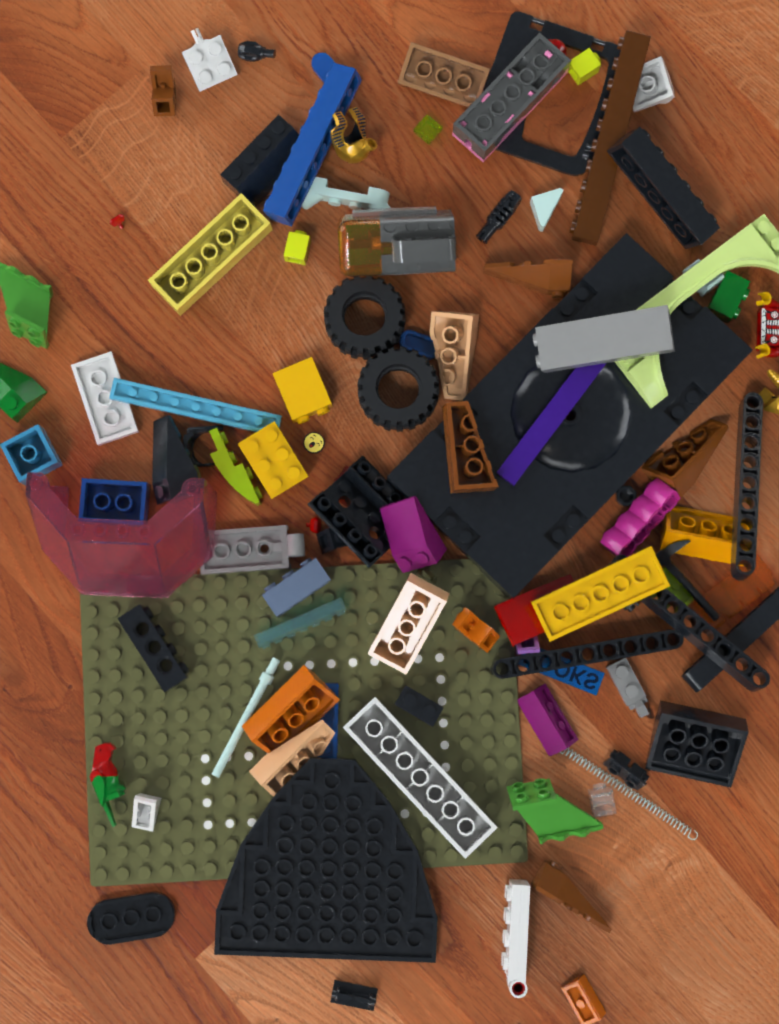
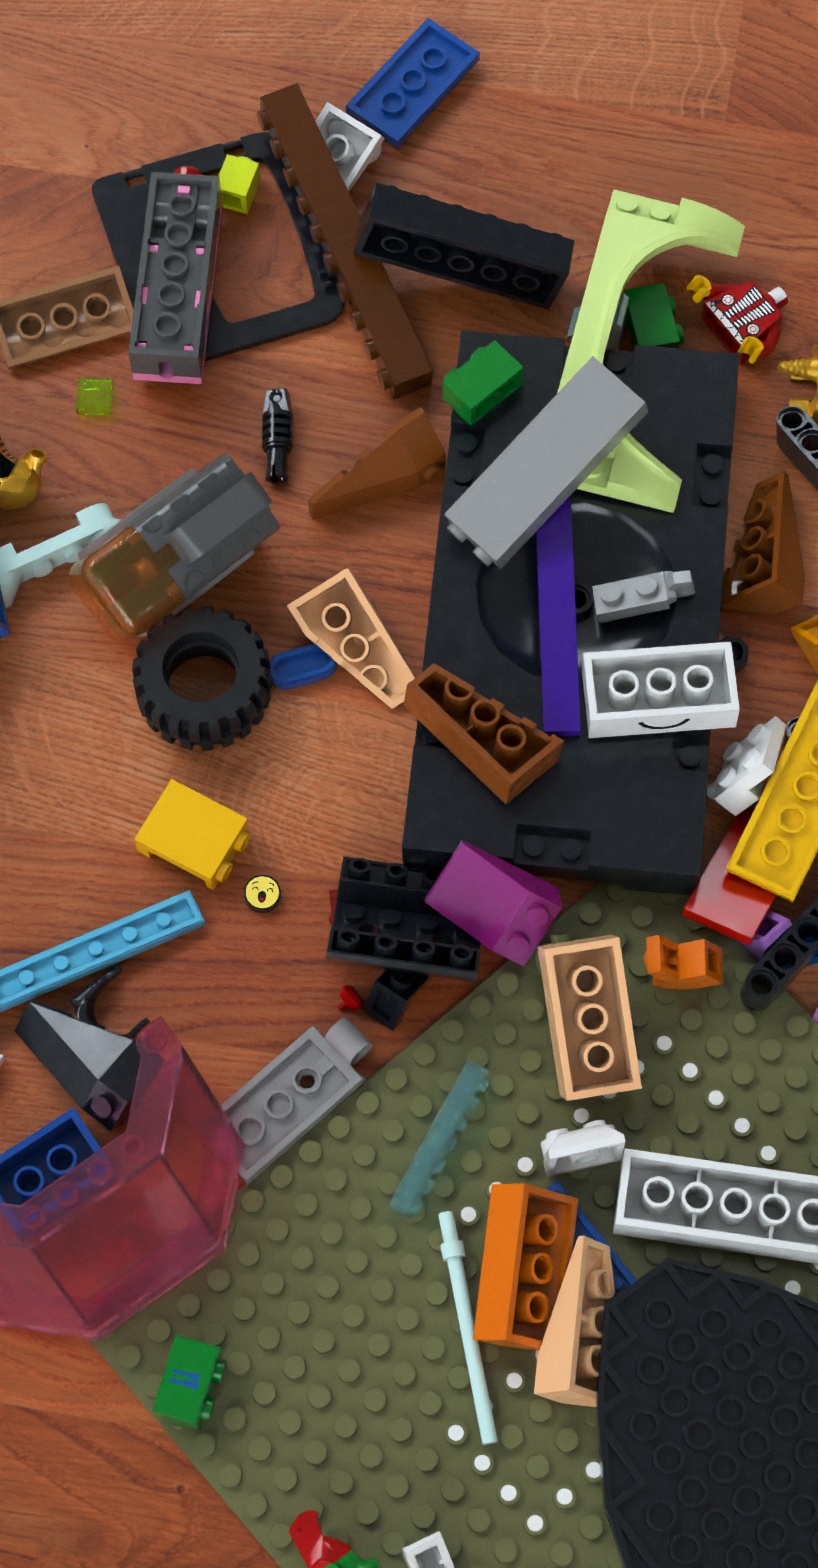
camera: 40 degrees left, 15 degrees down
black brick [118,604,190,692] -> none
lime slope [209,428,263,506] -> none
yellow brick [238,421,309,499] -> none
sand blue brick [262,558,332,617] -> none
neon yellow brick [284,230,311,265] -> none
black tyre [357,347,439,432] -> none
black brick [395,685,444,727] -> none
light aqua slope [530,188,564,232] -> none
dark pink brick [600,478,680,557] -> none
none -> green brick [152,1335,227,1430]
none -> blue plate [346,18,480,148]
none -> green brick [442,340,524,426]
none -> white slope [540,1120,626,1177]
none -> white brick [582,642,740,738]
none -> light grey hinge [592,570,695,623]
none -> white plate [707,716,786,816]

